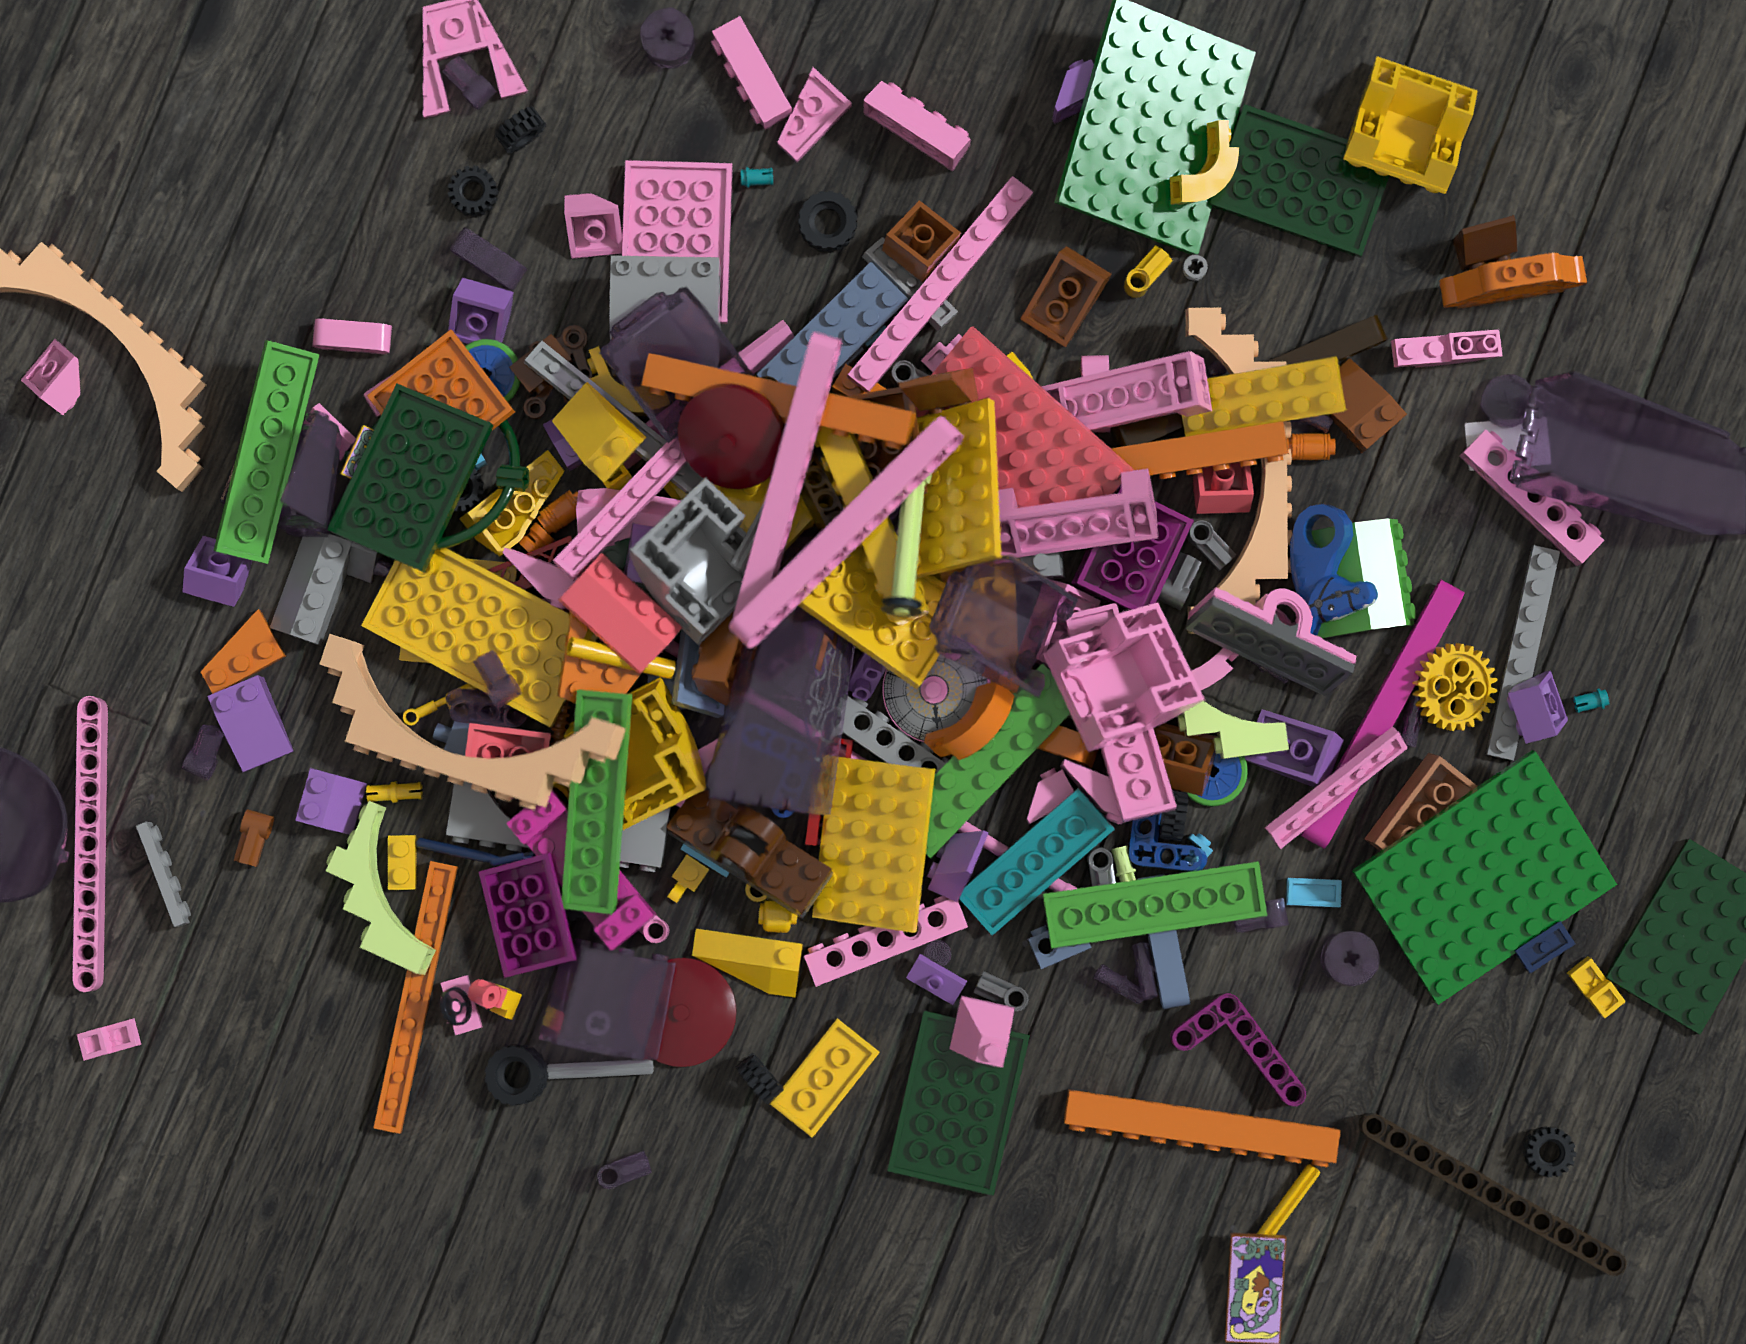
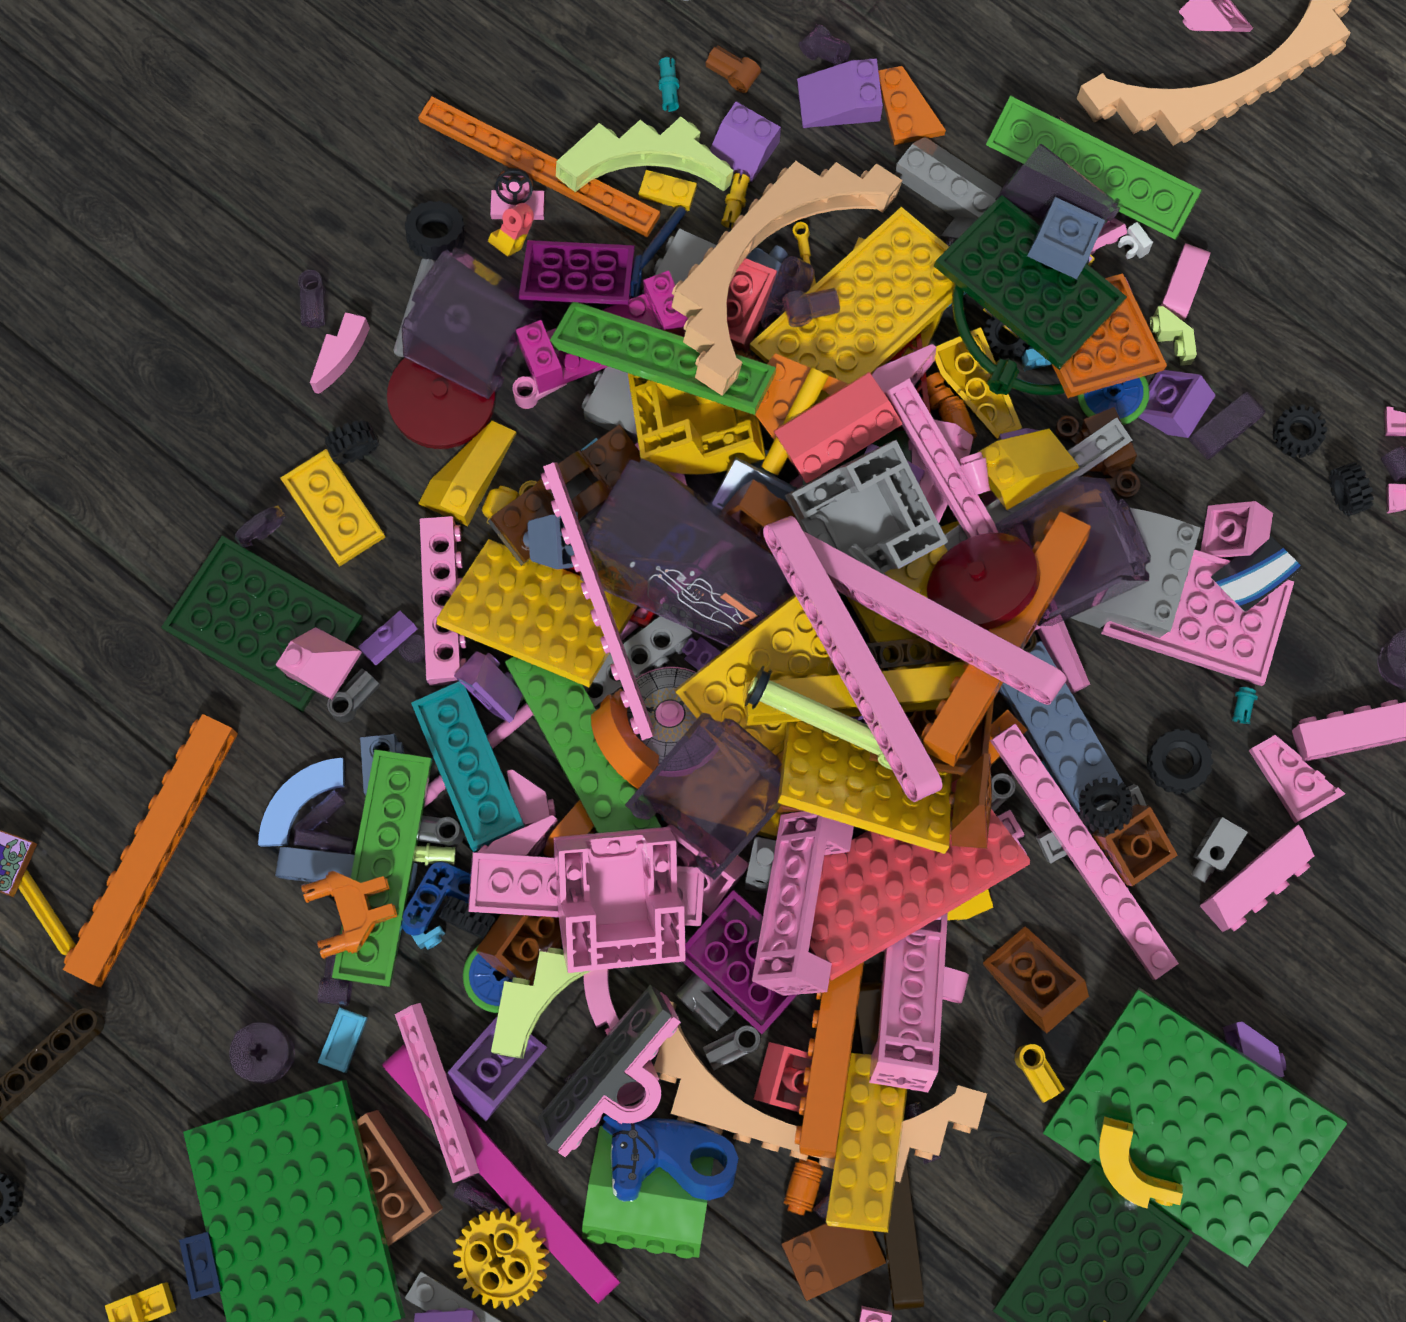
camera: 105 degrees right, 10 degrees down
medium lavender slope [183,536,252,607] -> none
yellow plate [667,855,709,903] -> none
magenta beam [1170,993,1306,1106] -> none
light grey bush [1183,255,1208,281] -> none
none -> clear purple tile [234,506,286,547]
none -> light blue tile [258,758,345,847]
none -> orange connector [301,871,398,959]
none -> bright pink slope [310,312,370,394]
none -> sand blue torso [523,512,578,569]
none -> bright pink plate [541,462,655,740]
none -> teal pin [658,57,679,112]
none -> bright pink cone [959,452,991,495]
none -> sand blue container [1027,197,1105,279]
none -> black tyre [1079,777,1133,834]
none -> white tile [1118,222,1153,259]
none -> yellowish green slope [1150,306,1197,365]
none -> light grey torso [1191,817,1247,883]
none -> sticker [1211,535,1303,612]

